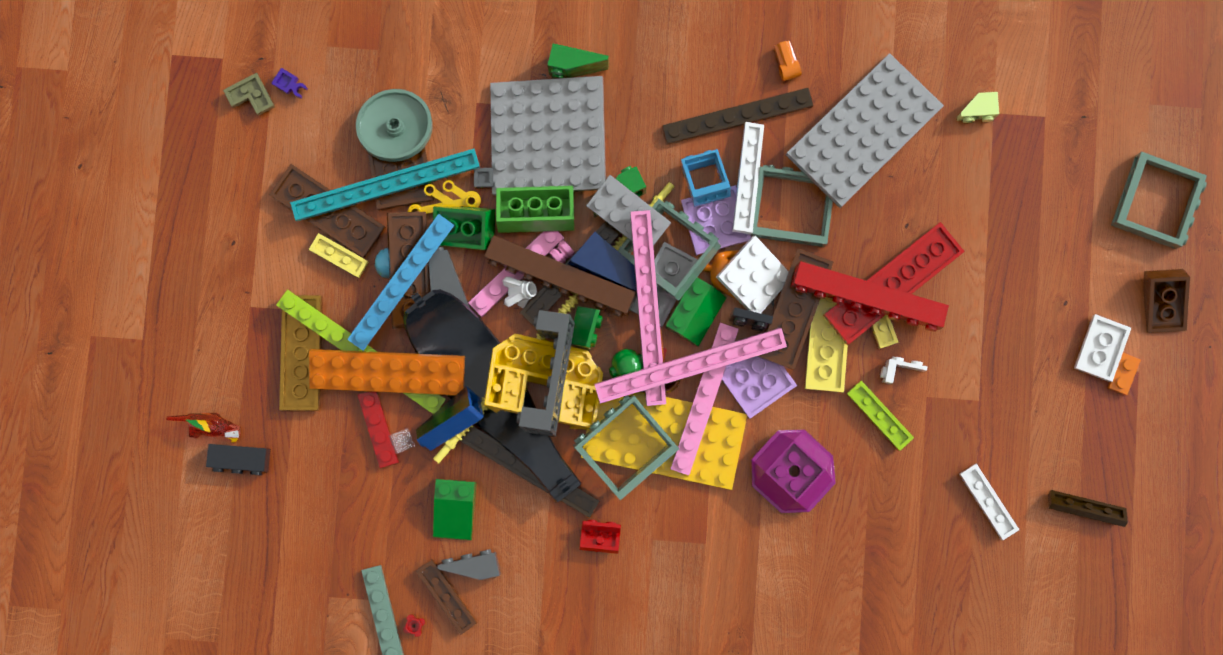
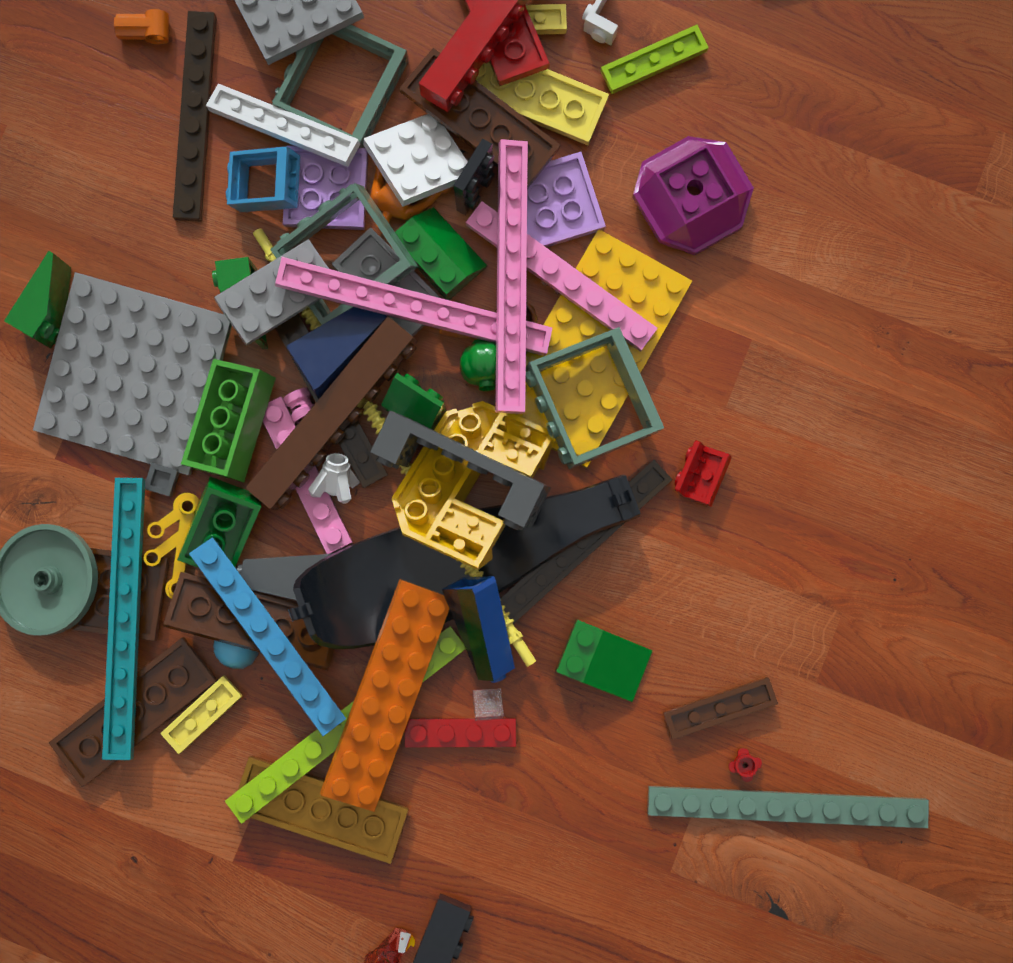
camera: 75 degrees left, 0 degrees up
dark grey slope [437,549,501,580] -> none

